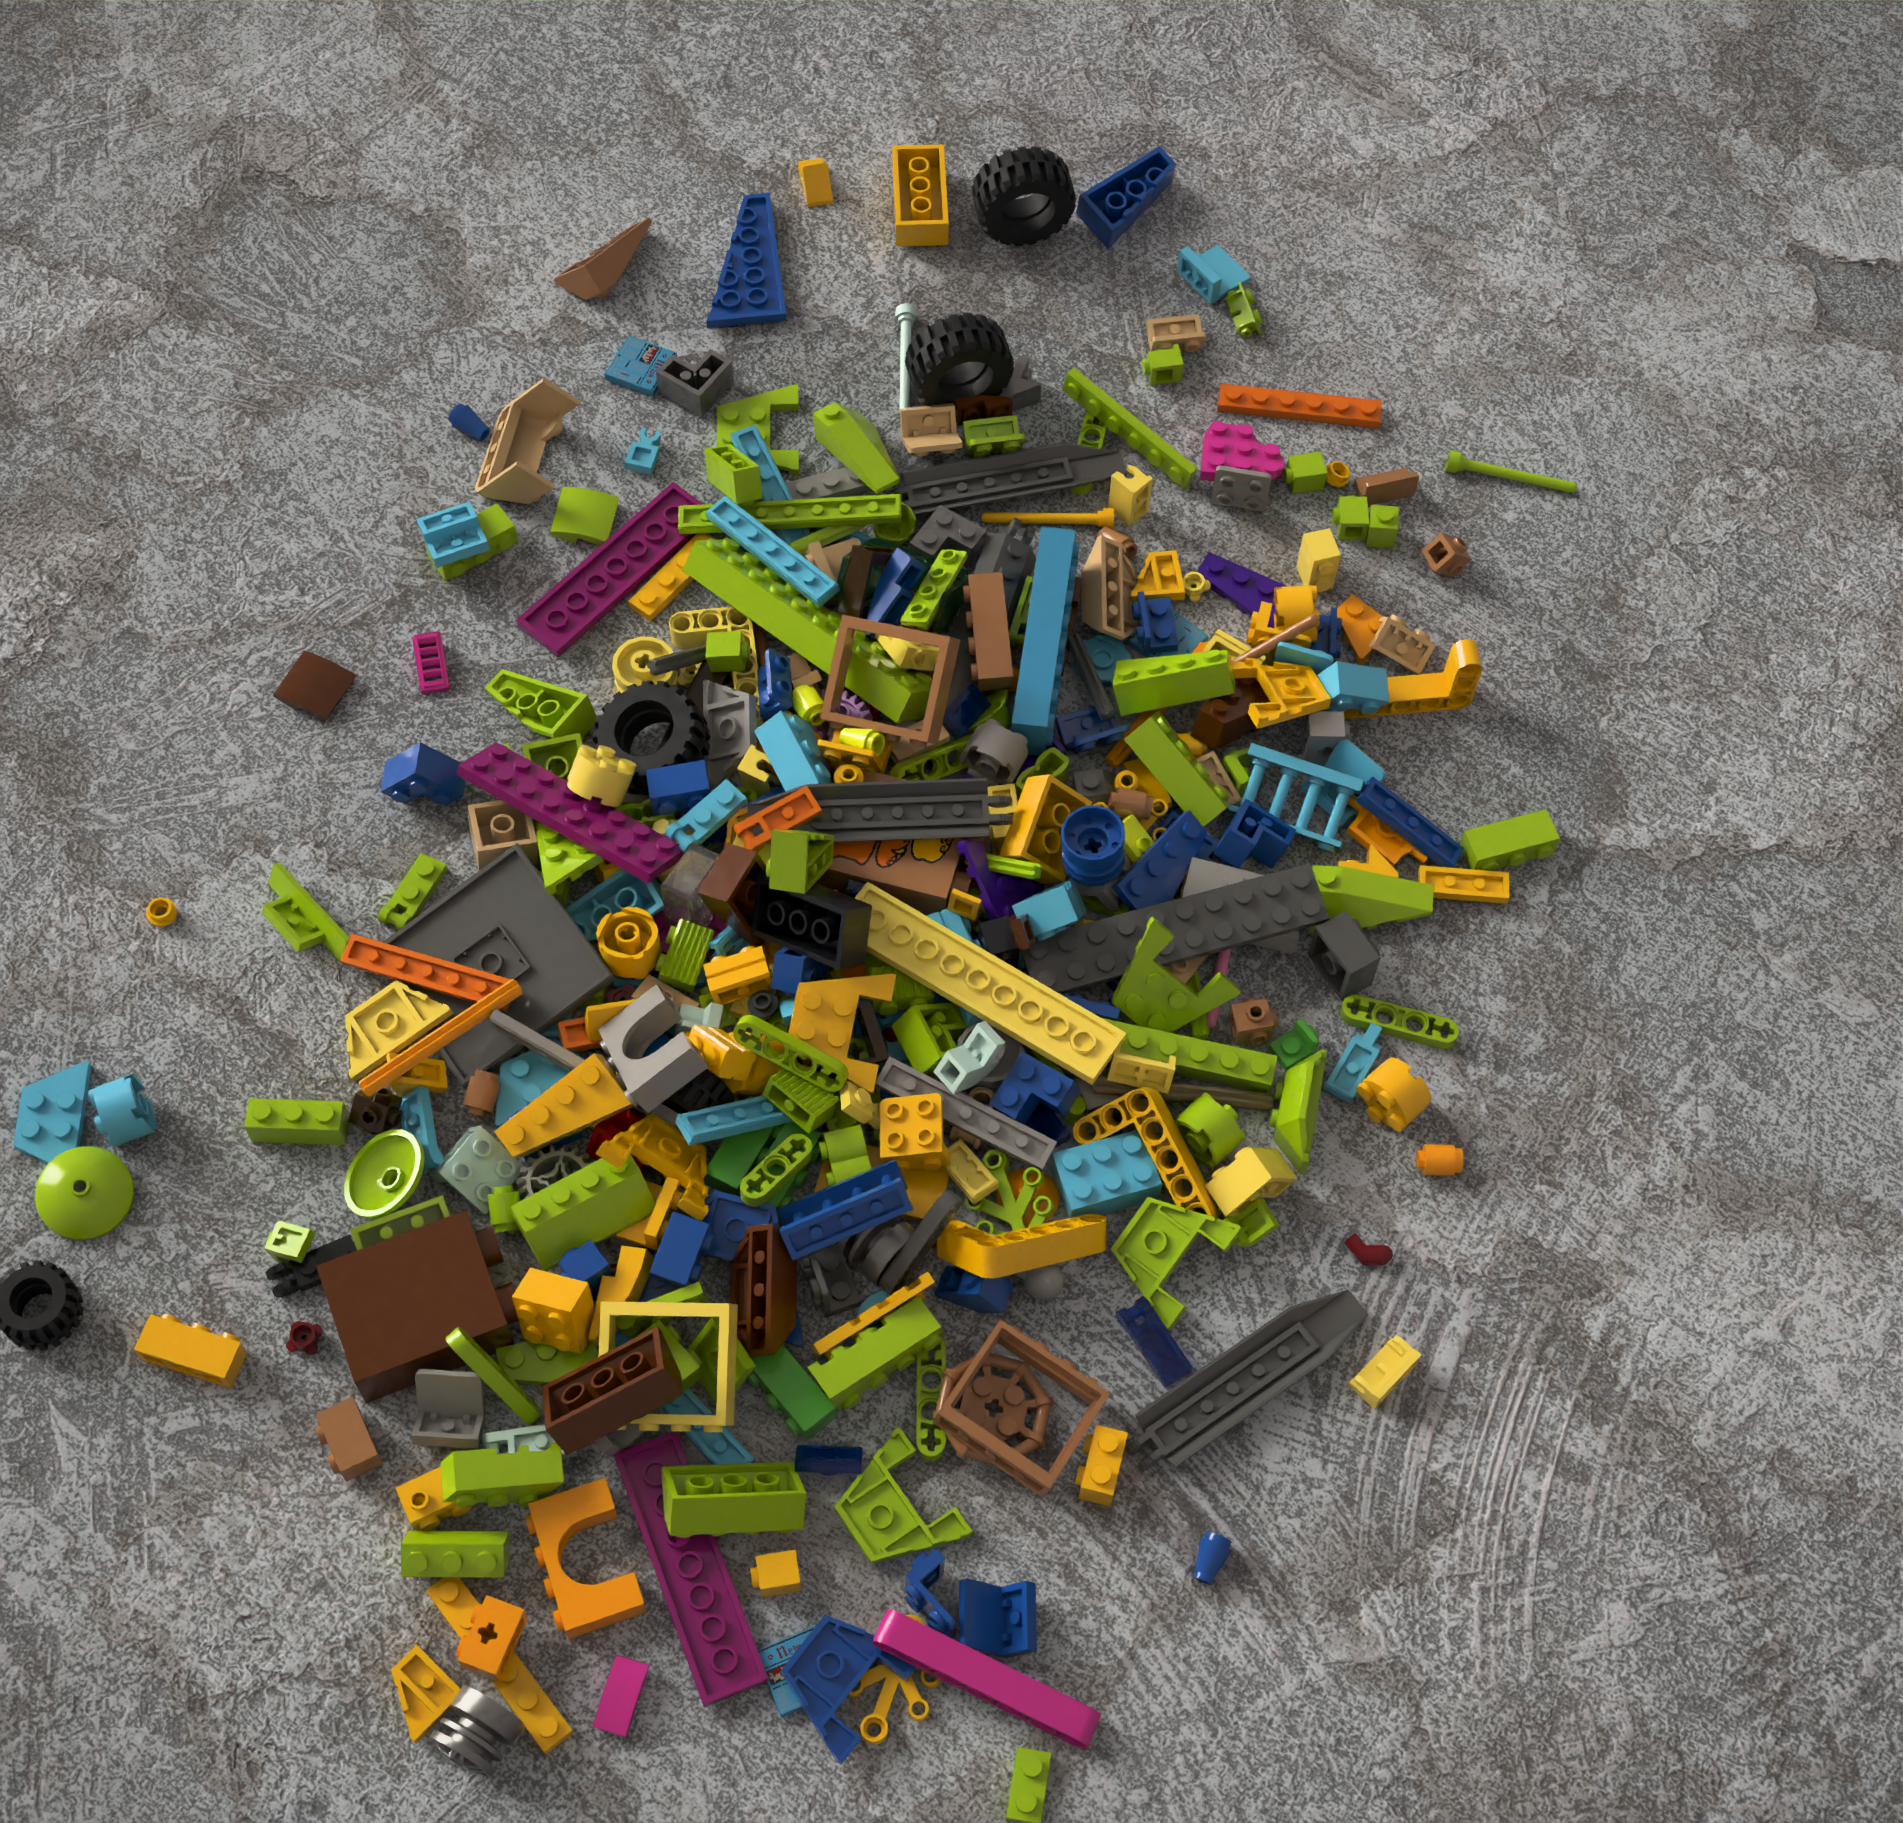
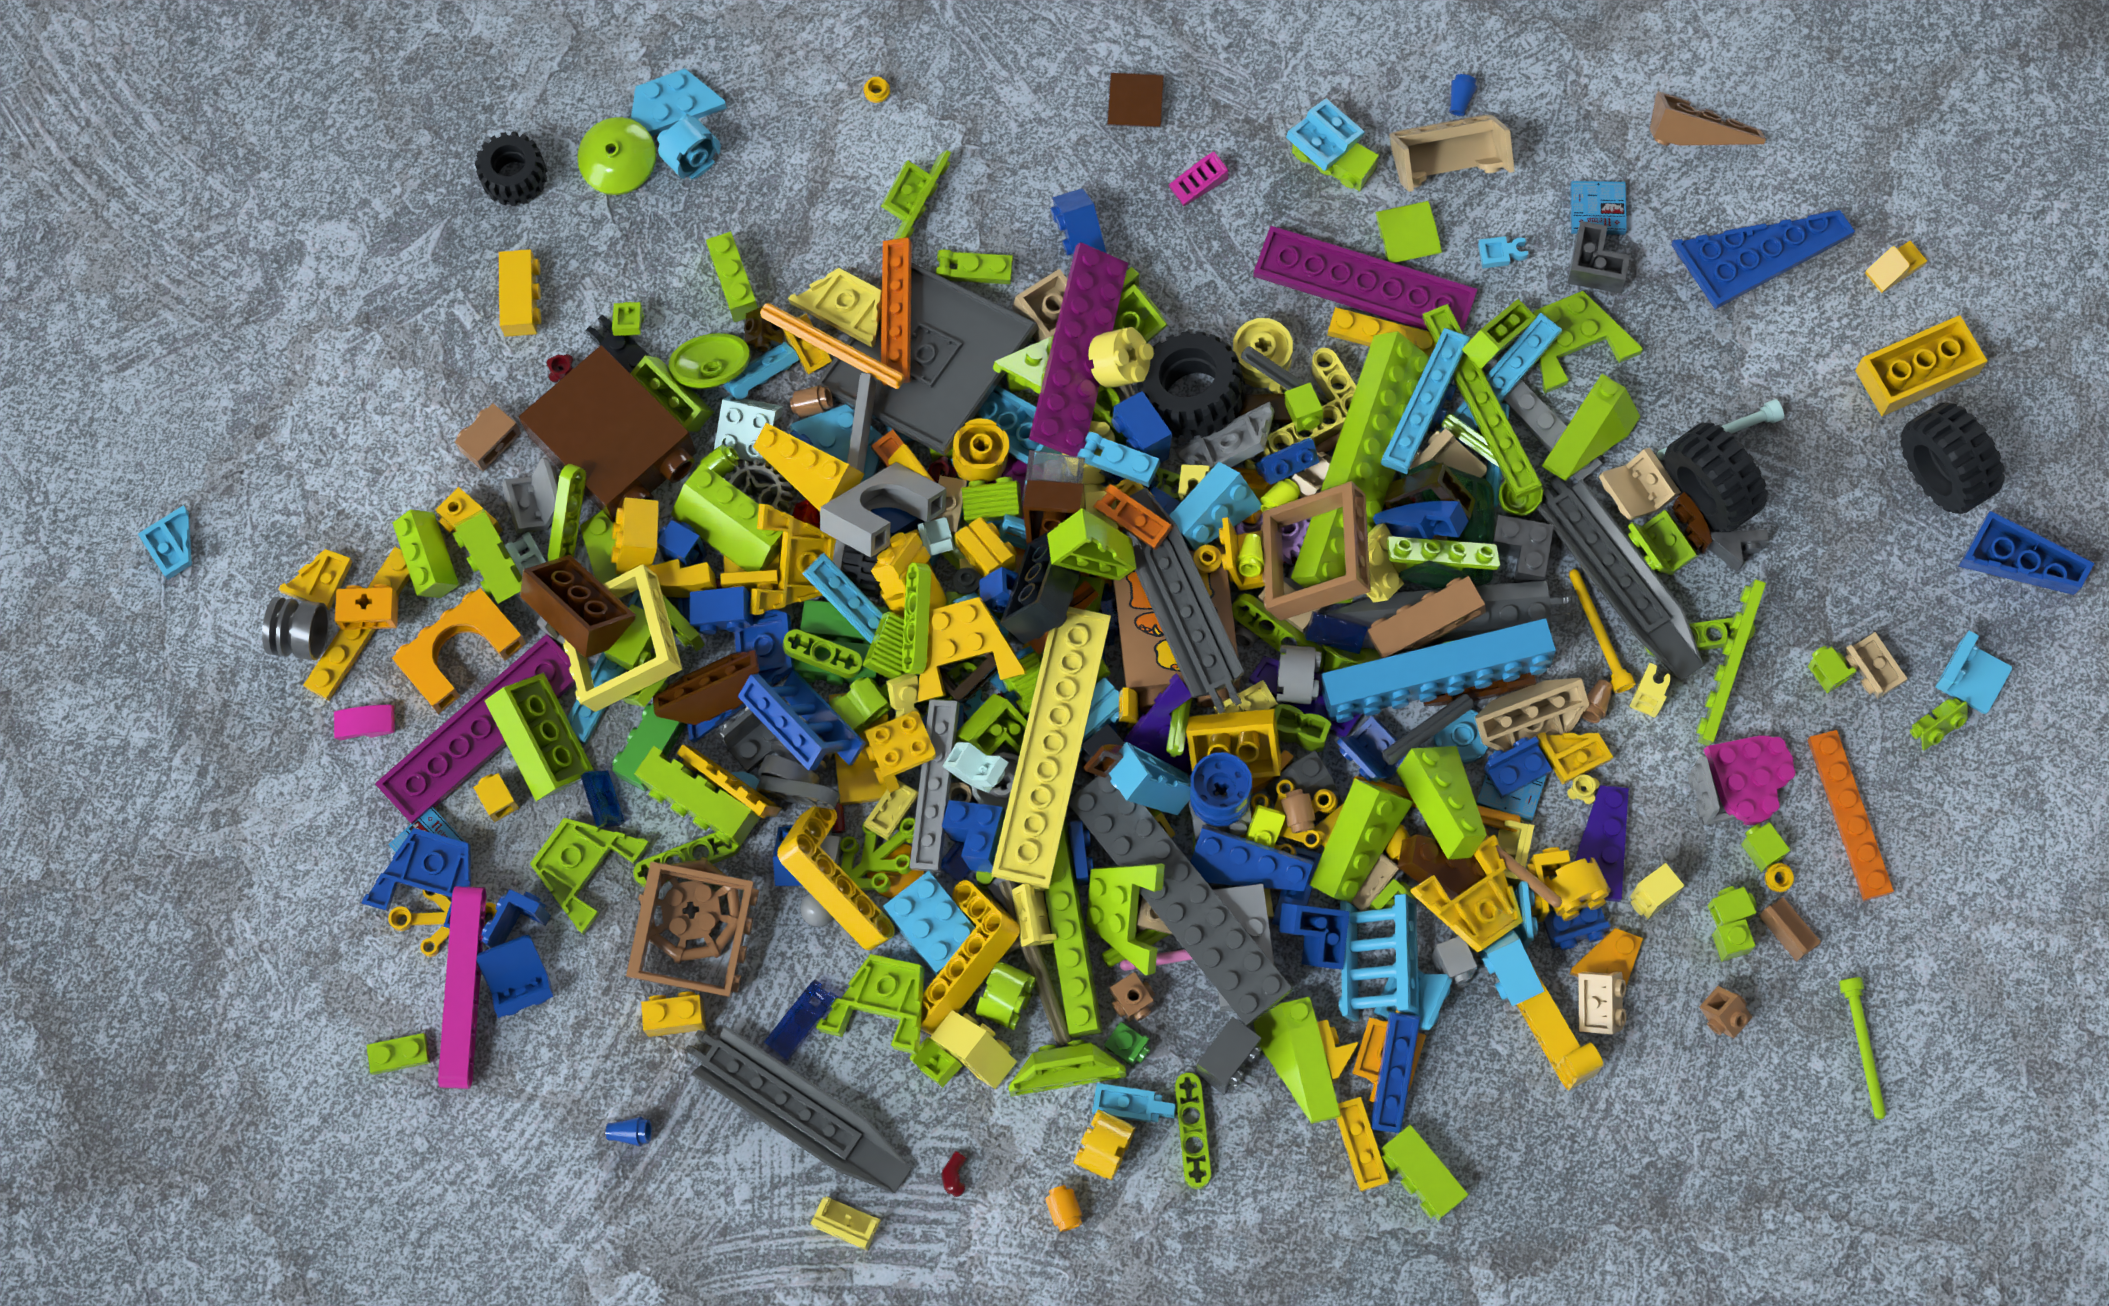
camera: 75 degrees right, 10 degrees up
lime wedge [485,669,597,739] -> none

